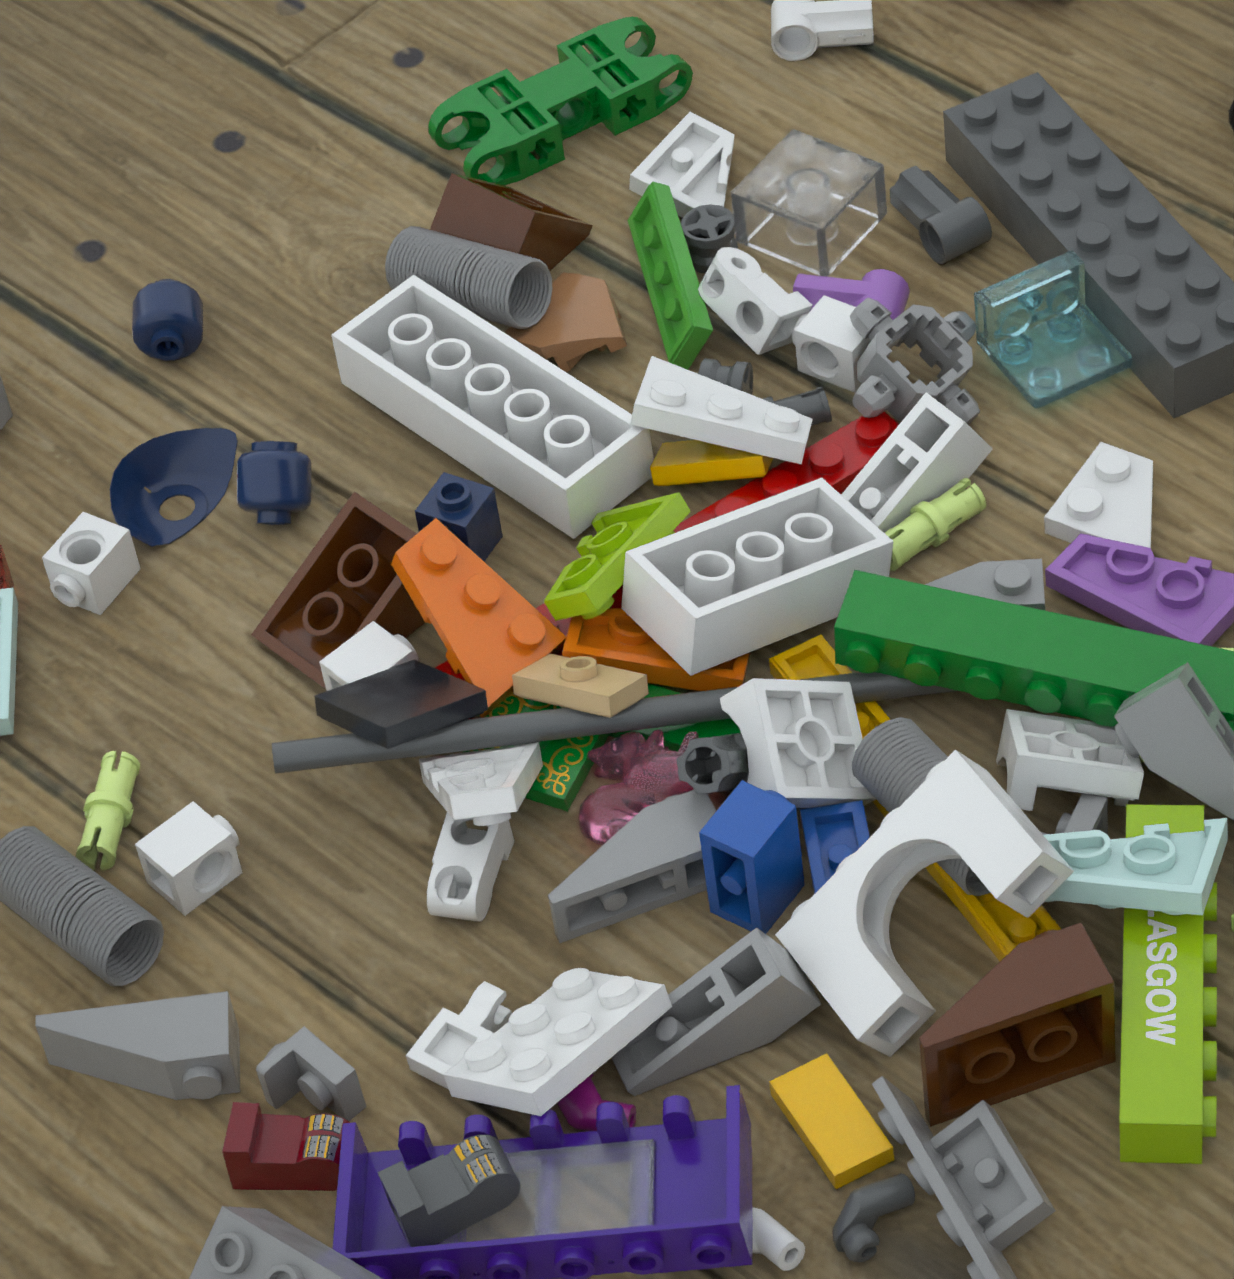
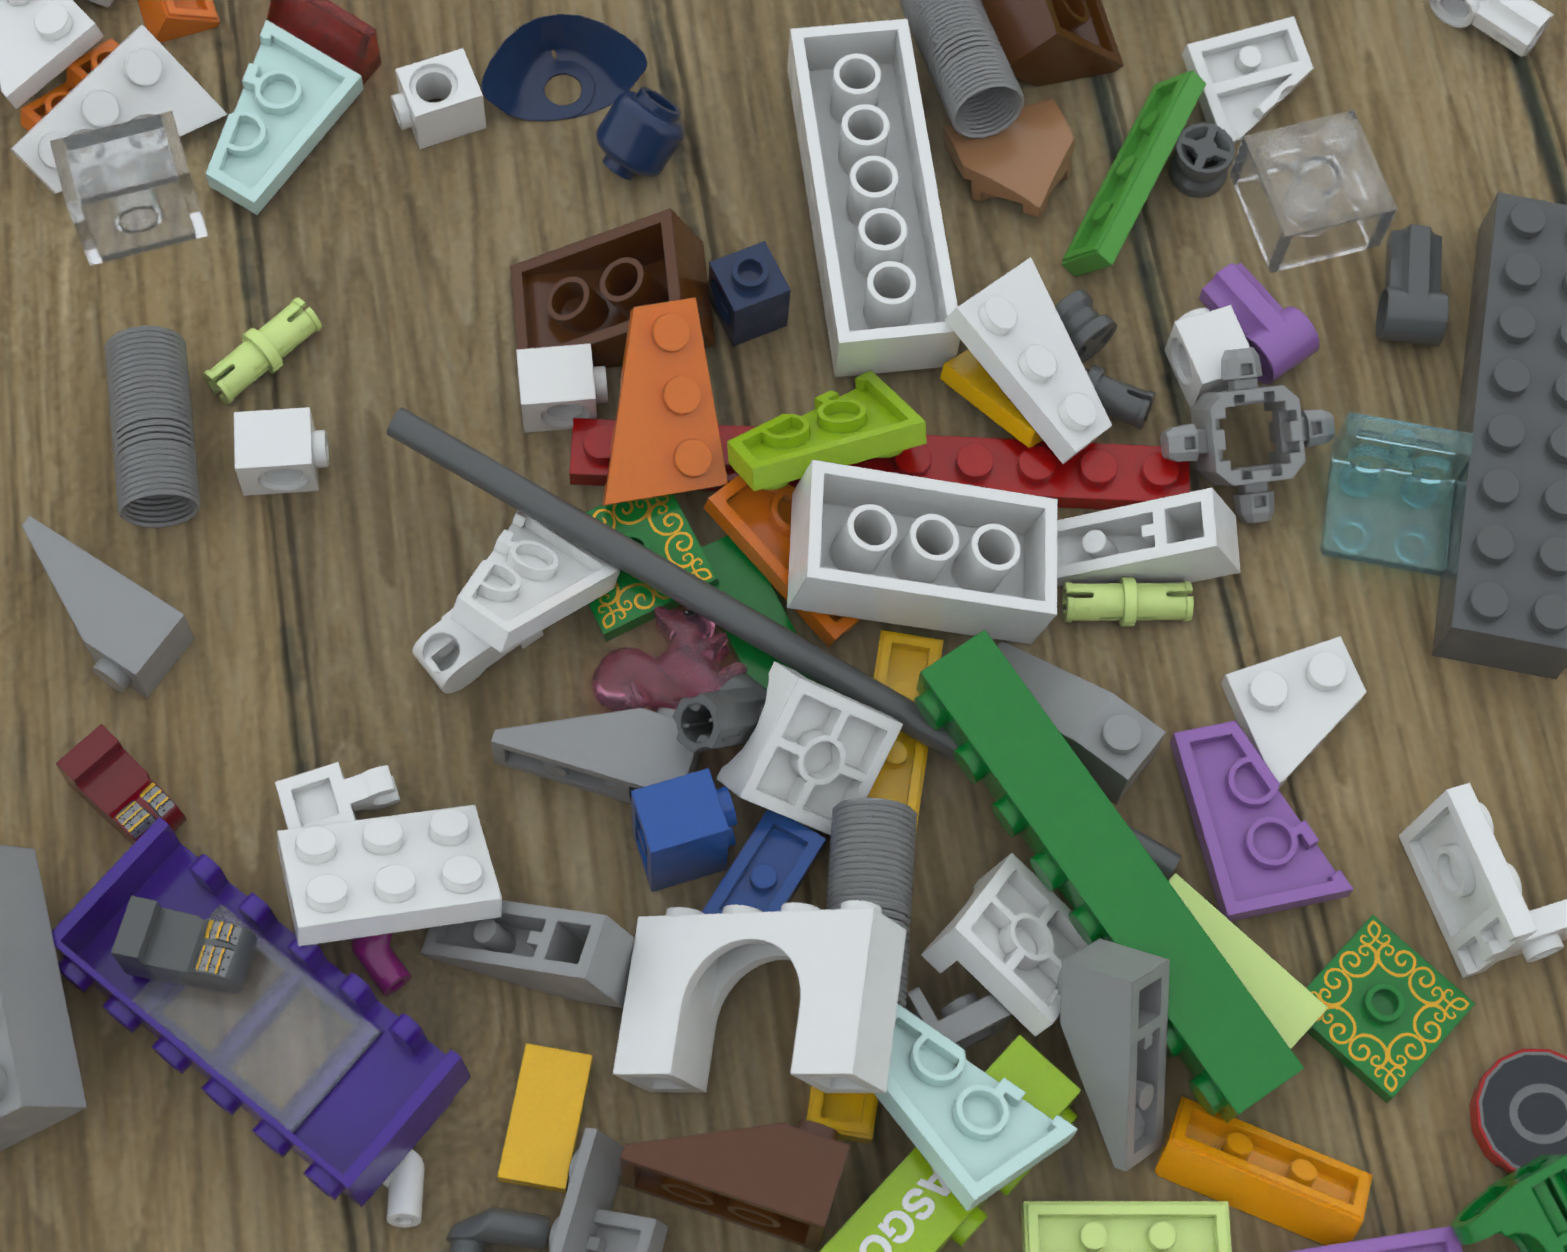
camera: 25 degrees right, 20 degrees up
light grey bracket [256,1026,366,1121] -> none
black tile [314,660,488,749] -> none
tan plate [512,654,648,718] -> none
white leg [698,247,813,355] -> none

